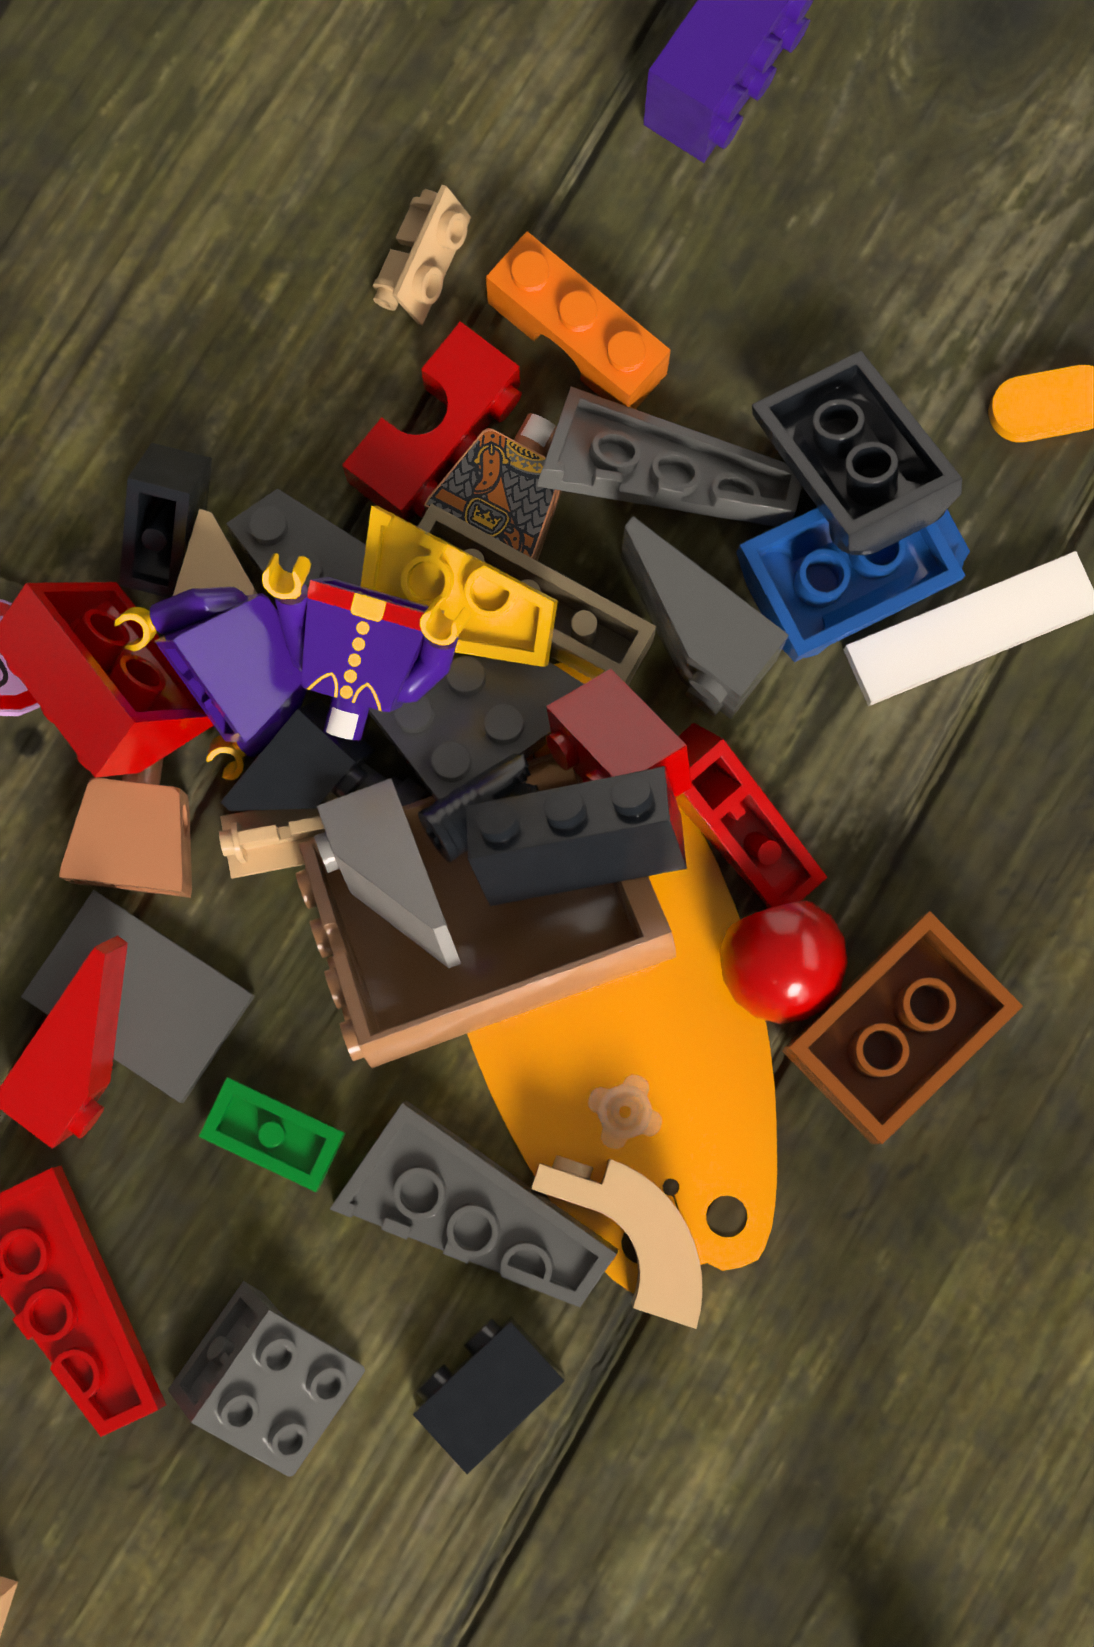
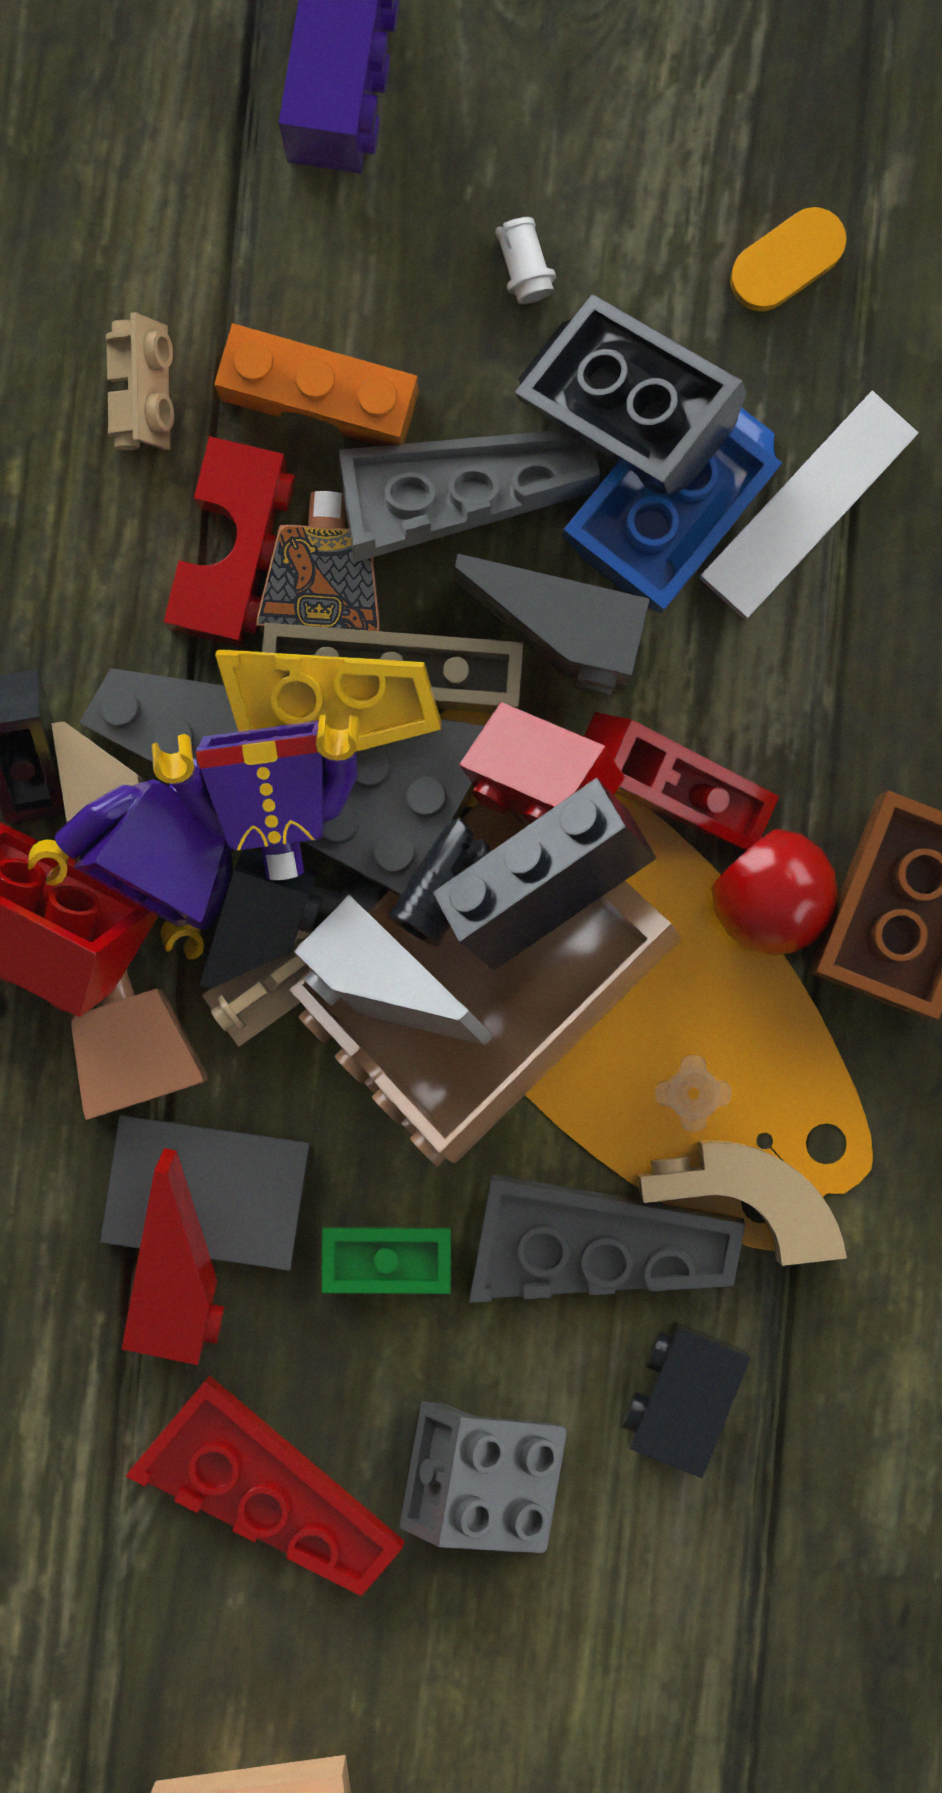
camera: 20 degrees left, 5 degrees up
none -> white pin [495,217,557,304]

